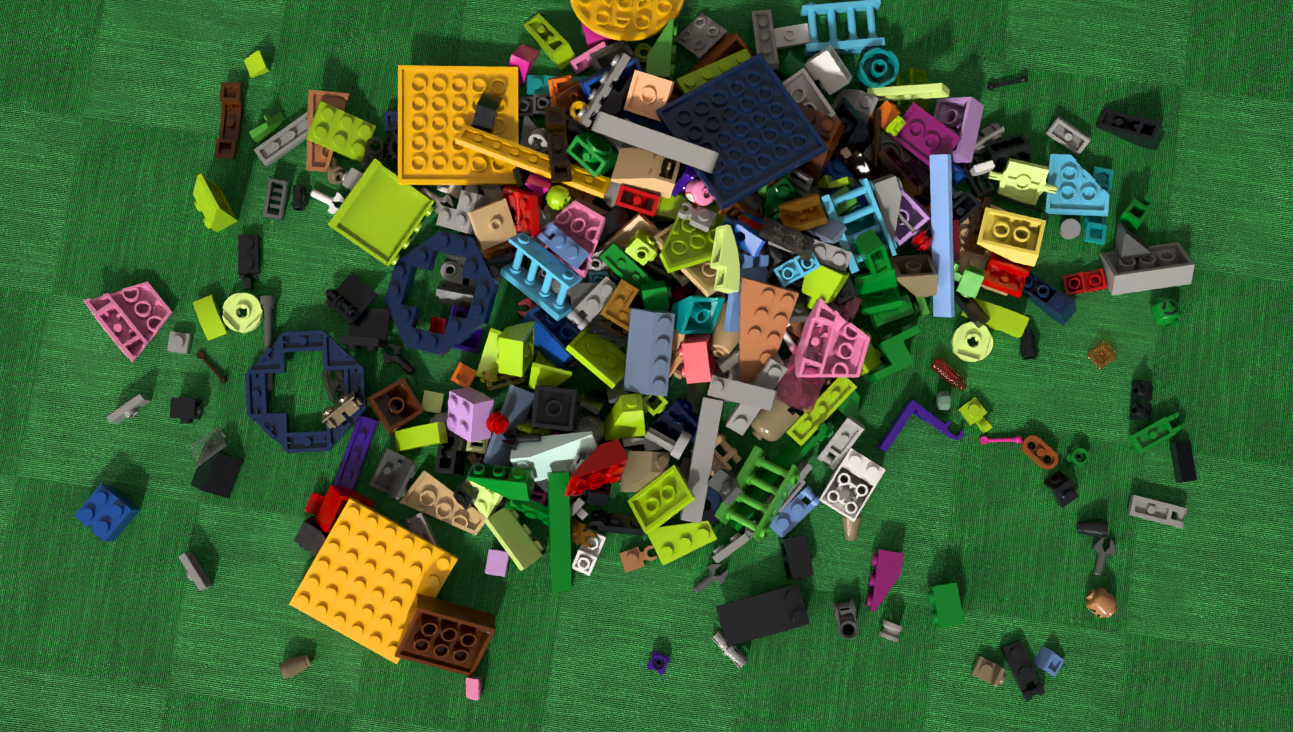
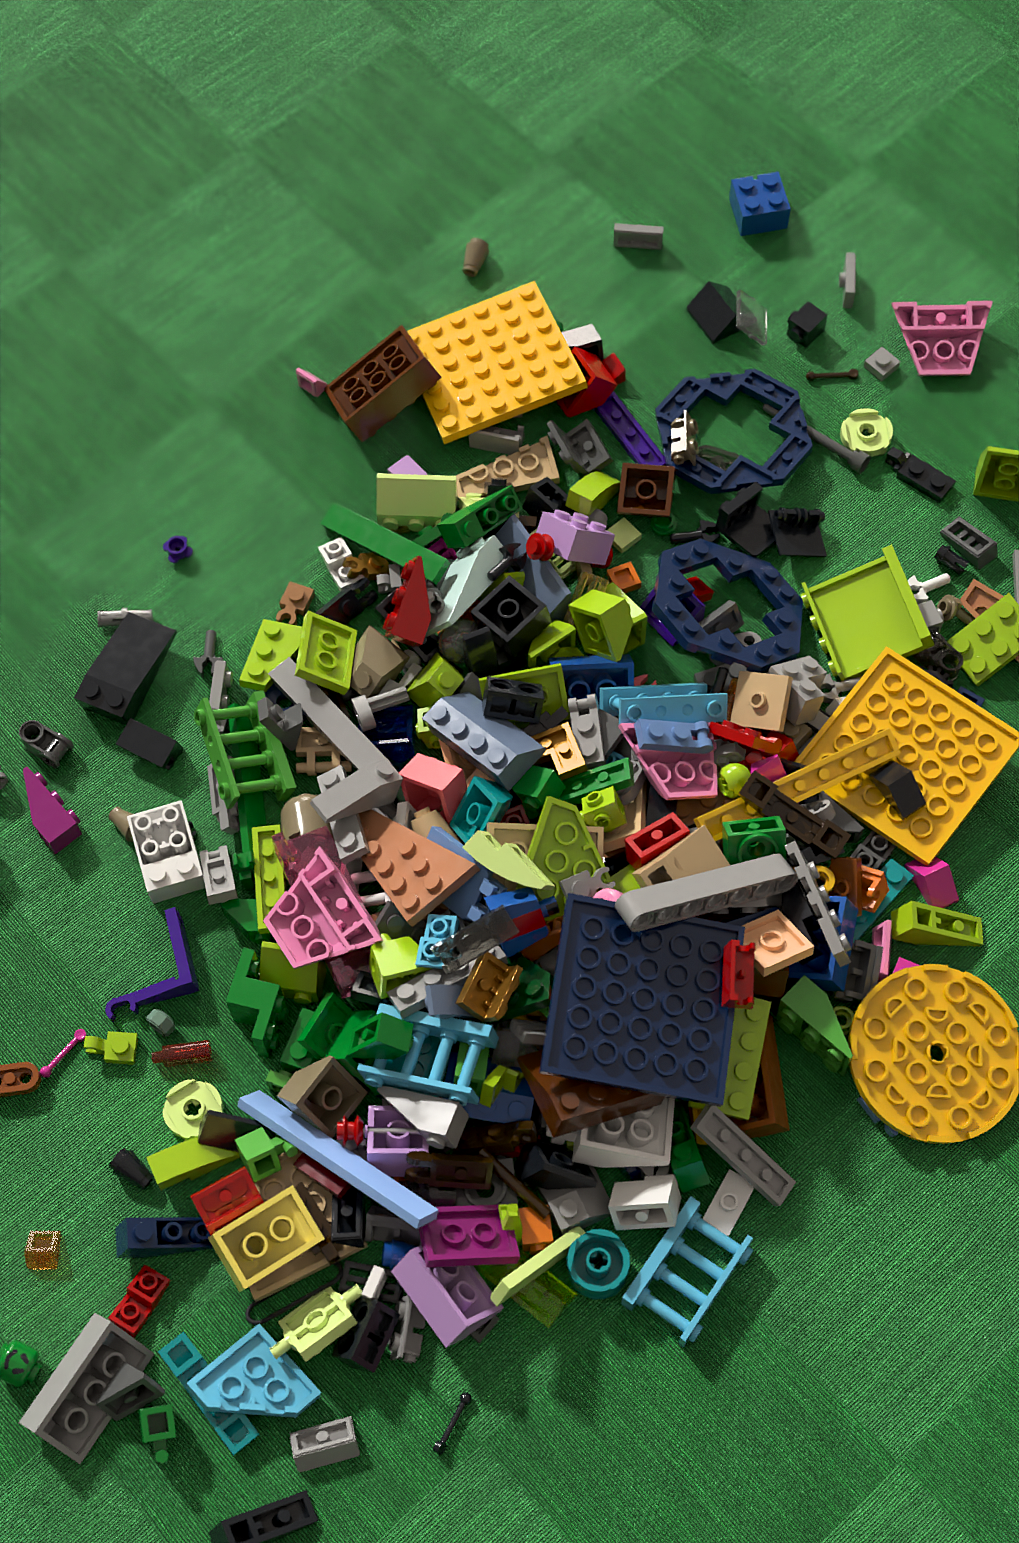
camera: 130 degrees right, 20 degrees down
lime slope [193,294,228,341] -> none
light grey hinge [676,13,728,62] -> none
medium blue plate [770,485,821,539] -> none
light grey tile [1059,219,1081,240] -> none
none -> black brick [482,676,544,724]
none -> red hinge [722,939,756,1010]

